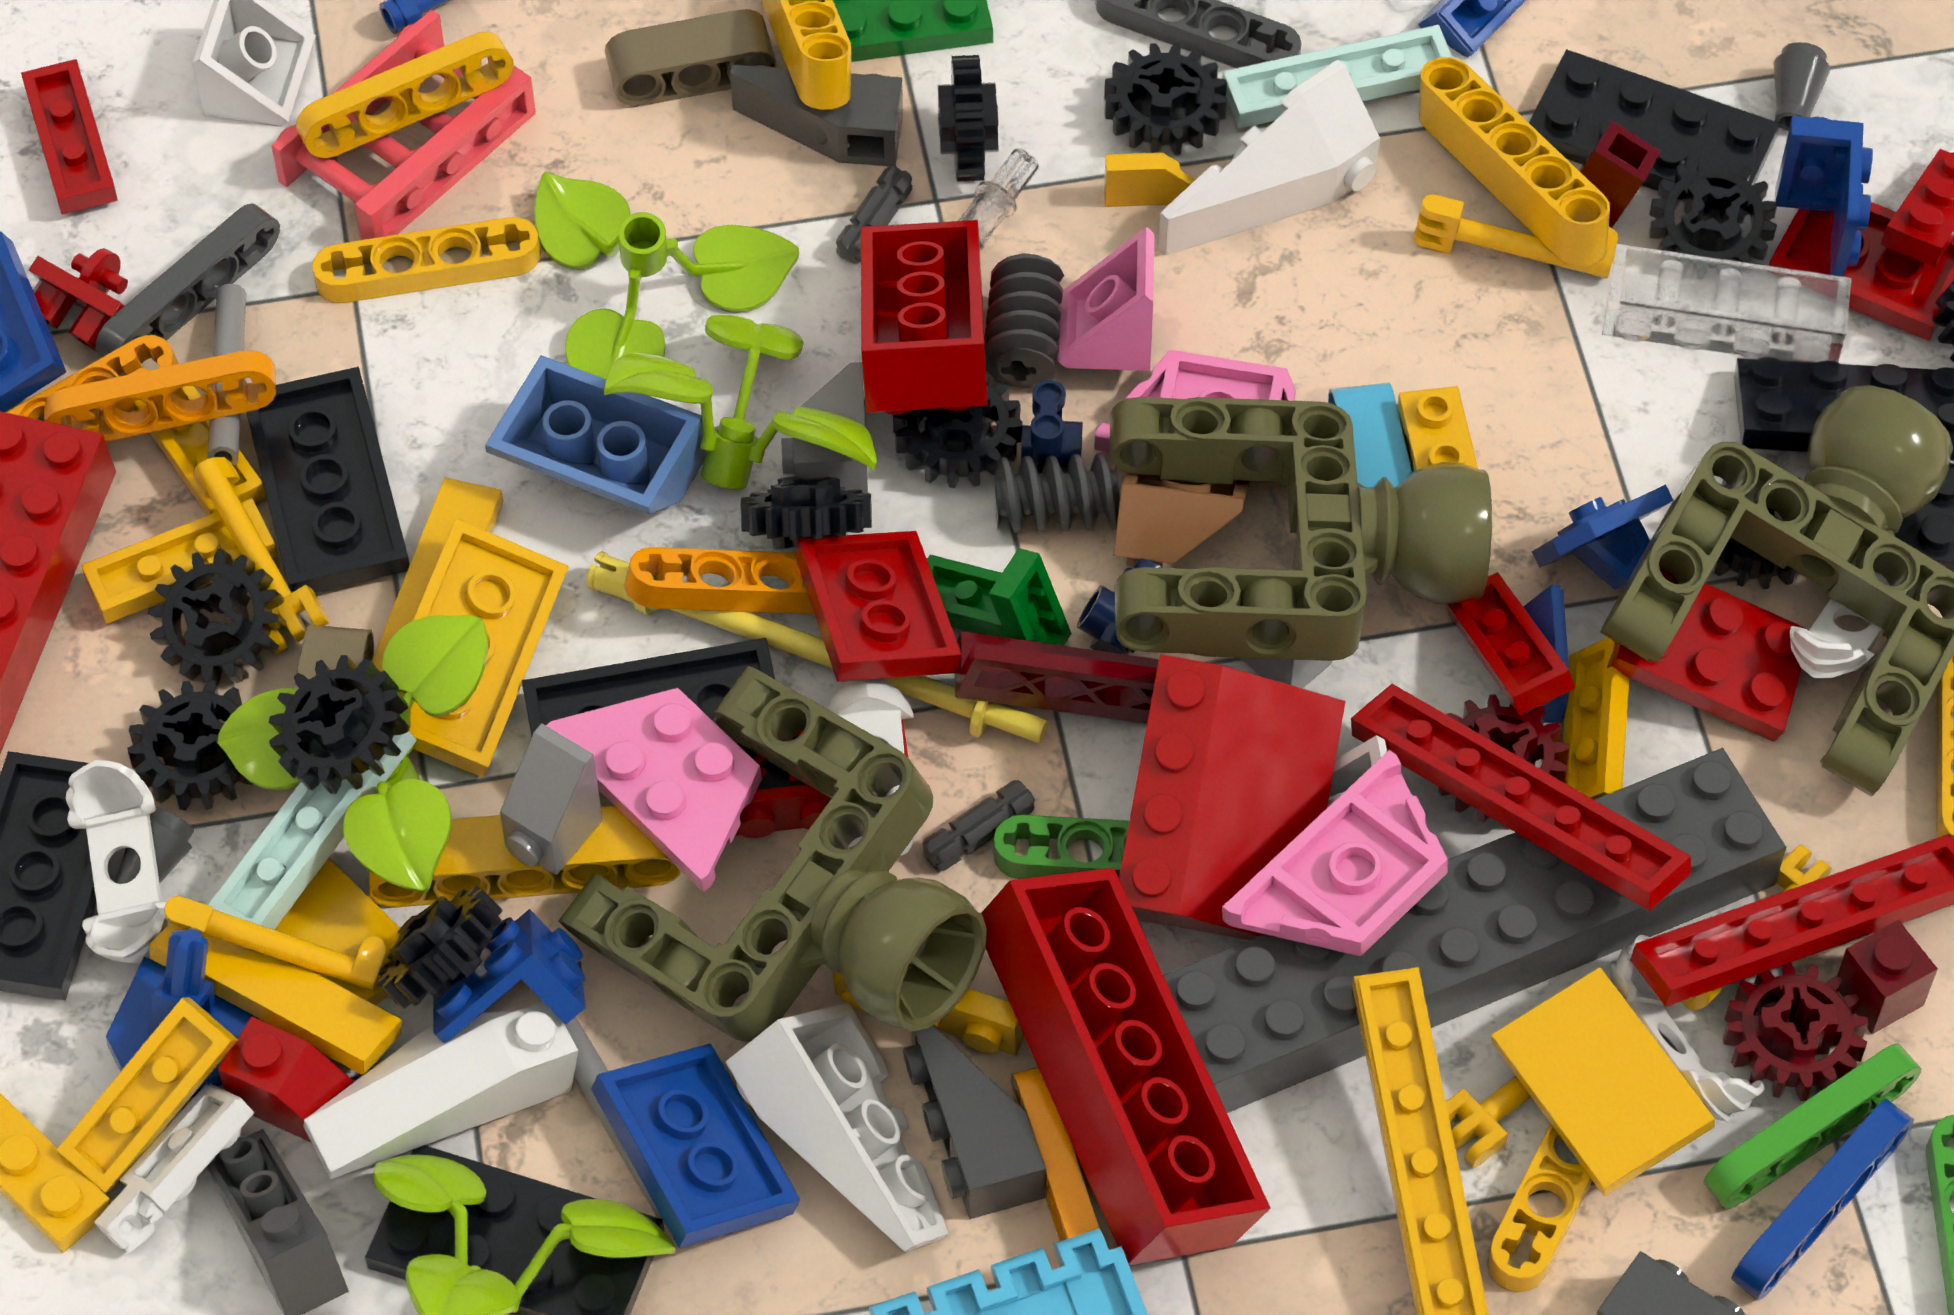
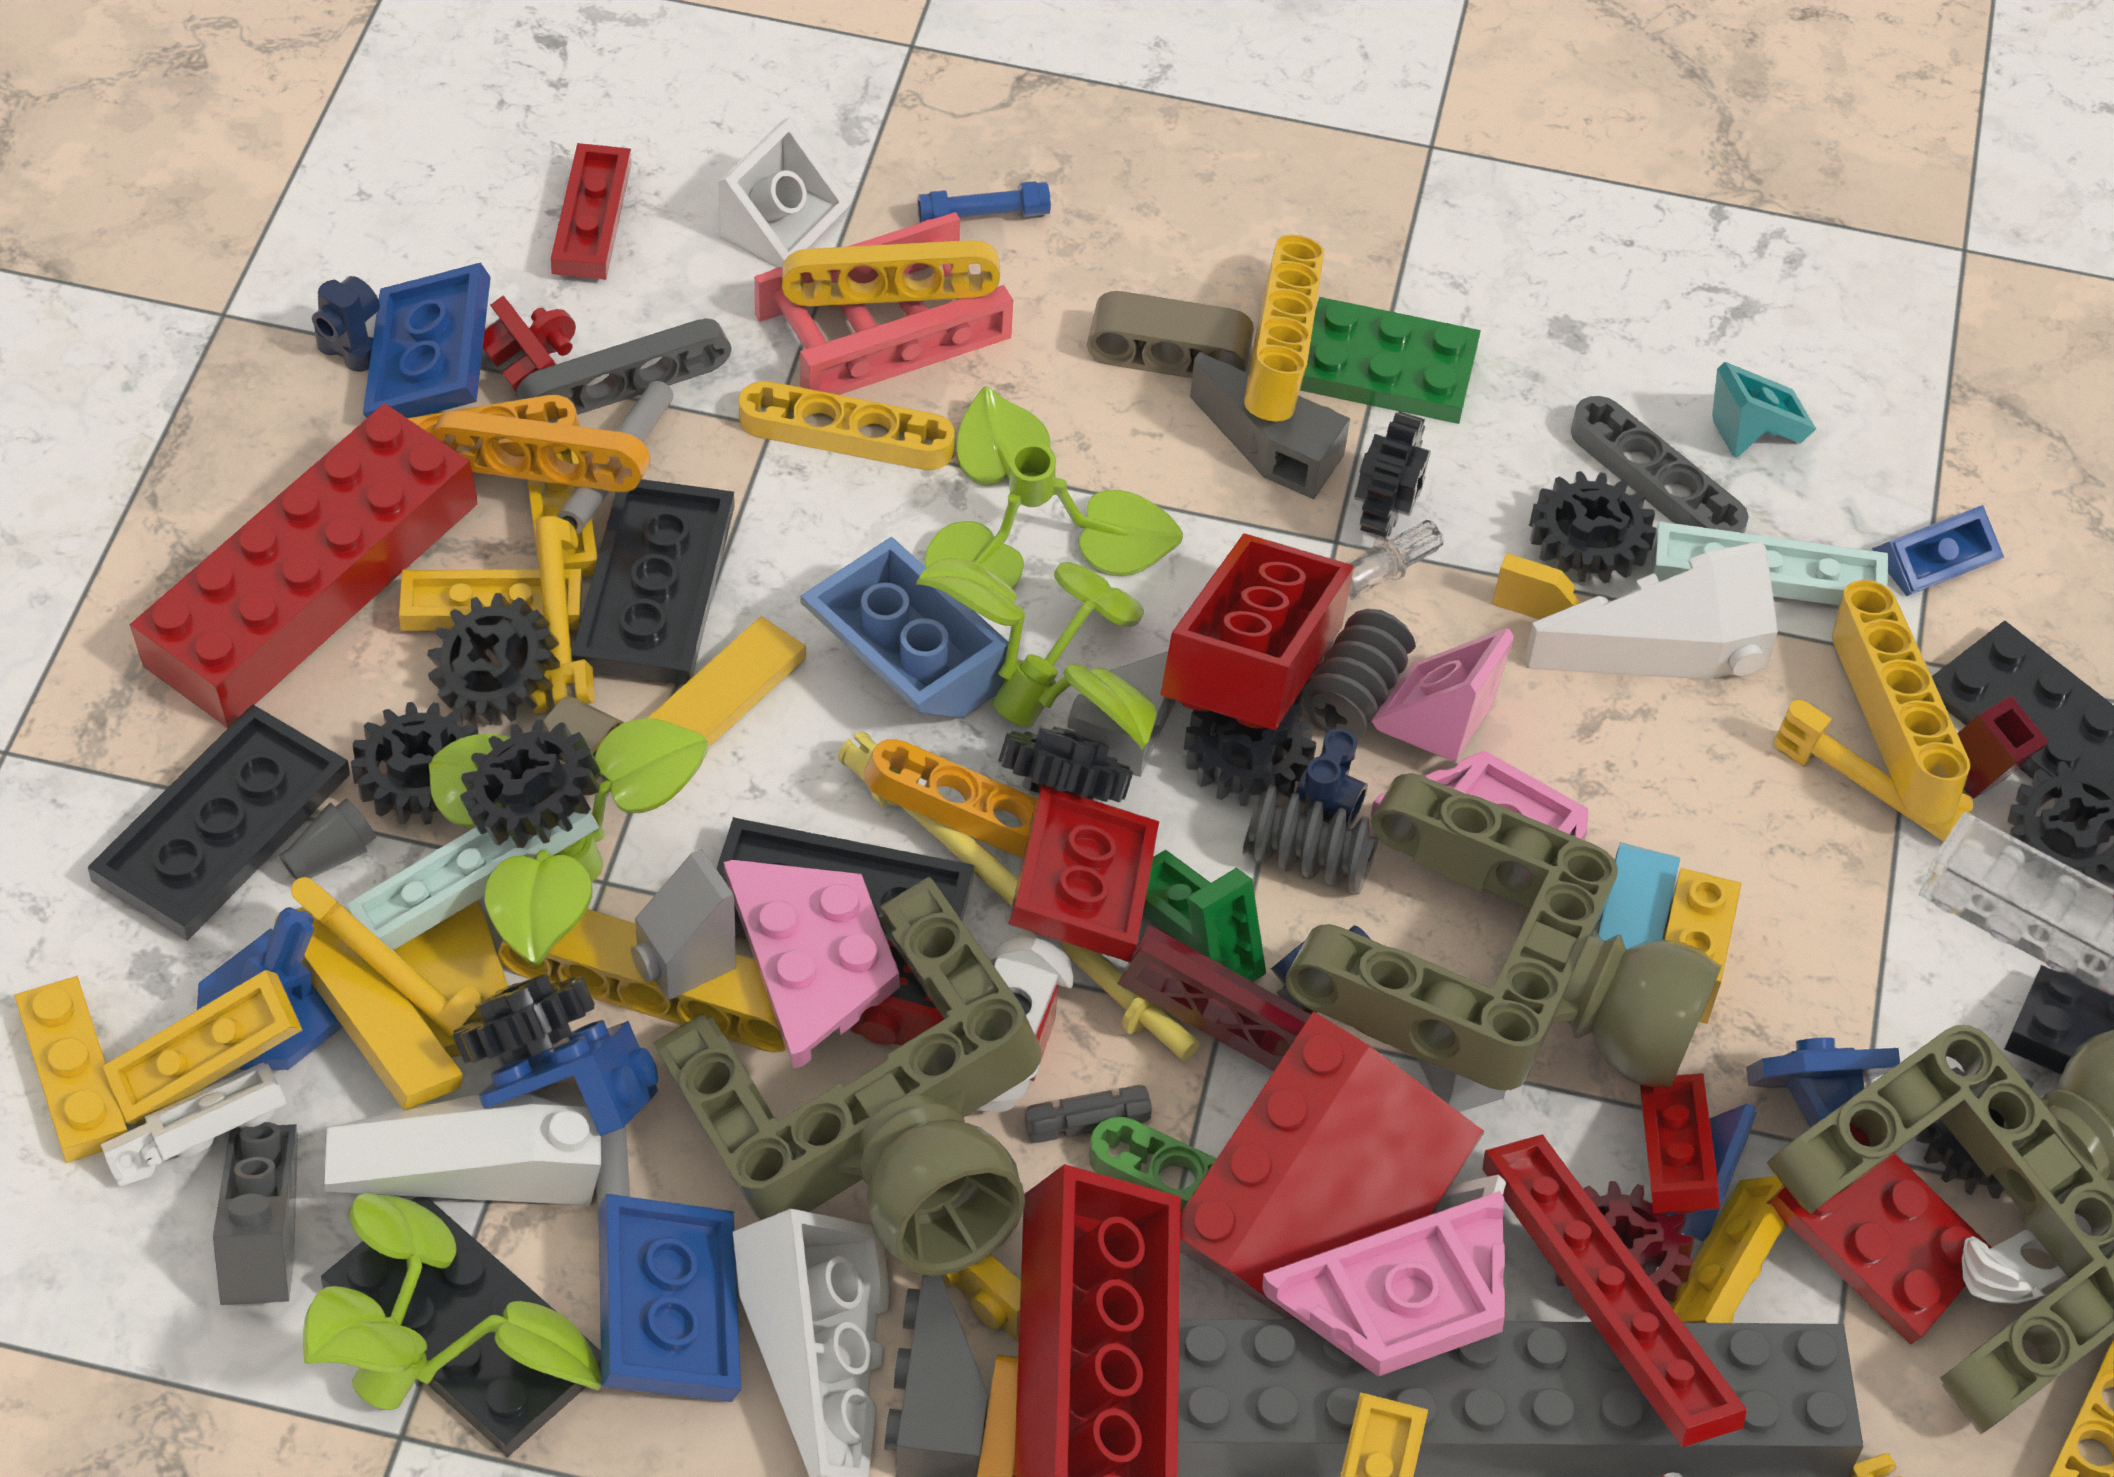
camera: 20 degrees right, 5 degrees down
white piece [66,760,168,964] -> none
red slope [218,1017,355,1142] -> none
yellow plate [398,518,569,778] -> none
dark grey axle [836,166,912,264] -> none
medium nougat slope [1113,473,1249,567] -> none

